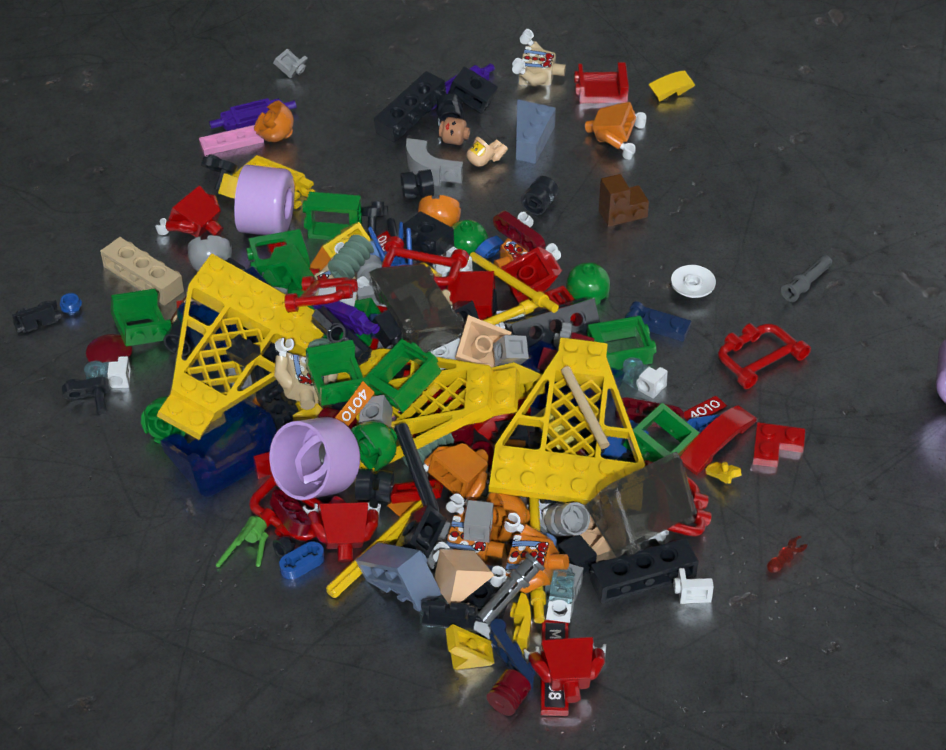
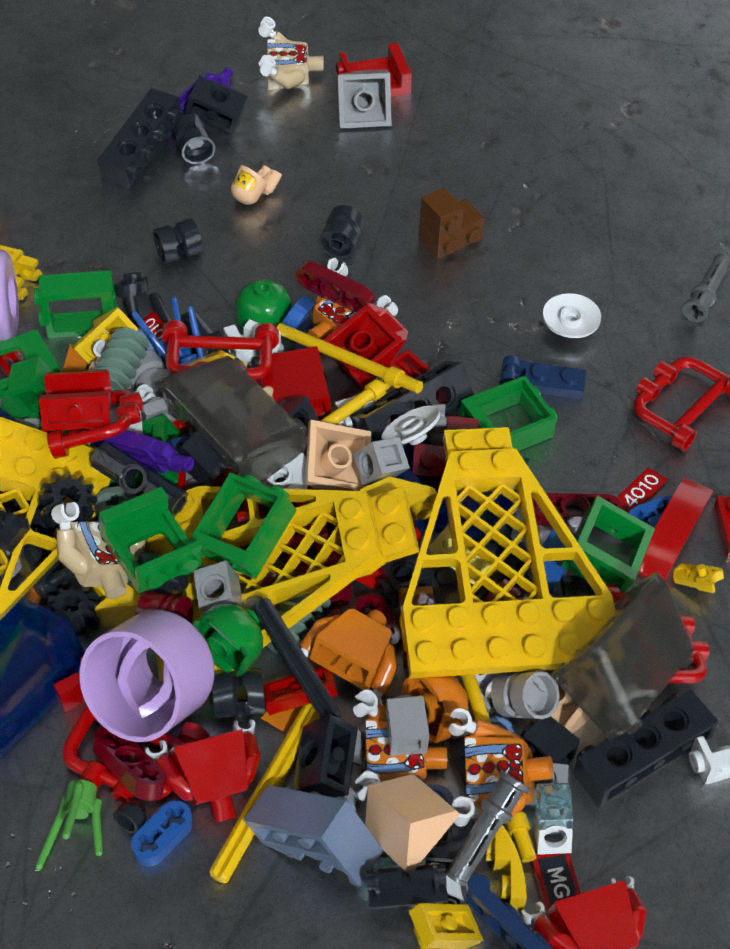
camera: 15 degrees left, 5 degrees up
orange sticker [335,381,375,426] -> none
black brick [403,211,454,256] -> none
light grey arch [406,138,463,186] -> none
orange cylinder [418,195,461,227] -> none
nougat head [439,117,470,146] -> none
sand blue wedge [516,99,556,164] -> none
tan bar [561,366,610,449] -> none
green cylinder [566,262,610,305] -> none
orange torso [585,102,646,160] -> none
leg [622,357,668,399] -> none
yellow slope [649,70,695,102] -> none
none -> black gear [37,470,97,527]
none -> red panel [39,370,112,431]
none -> light grey slope [338,69,391,128]
none -> white dish [381,406,441,445]

